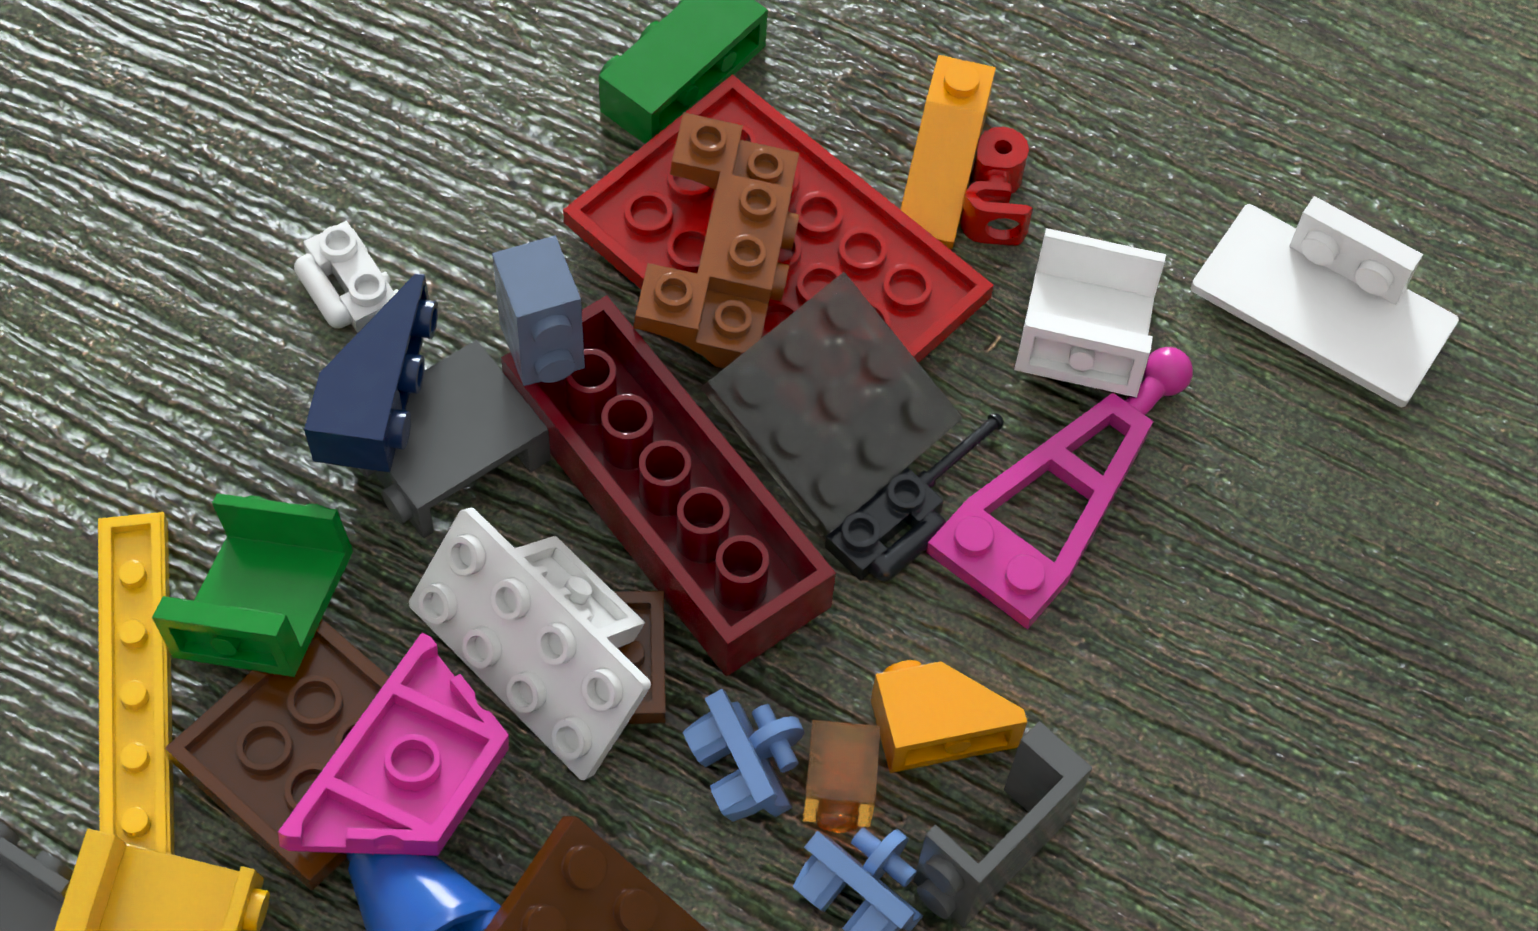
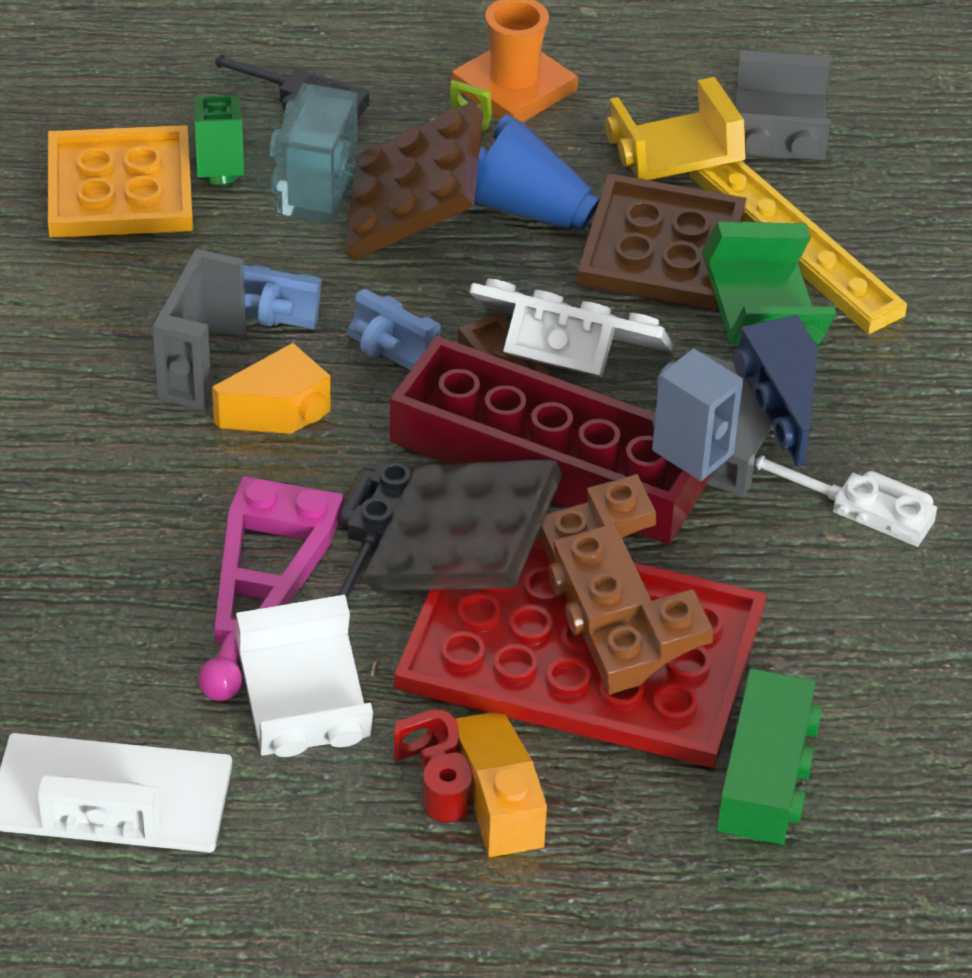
camera: 155 degrees right, 15 degrees down
dark pink wing [278,633,509,856] -> none
clear orange brick [802,720,880,833] -> none

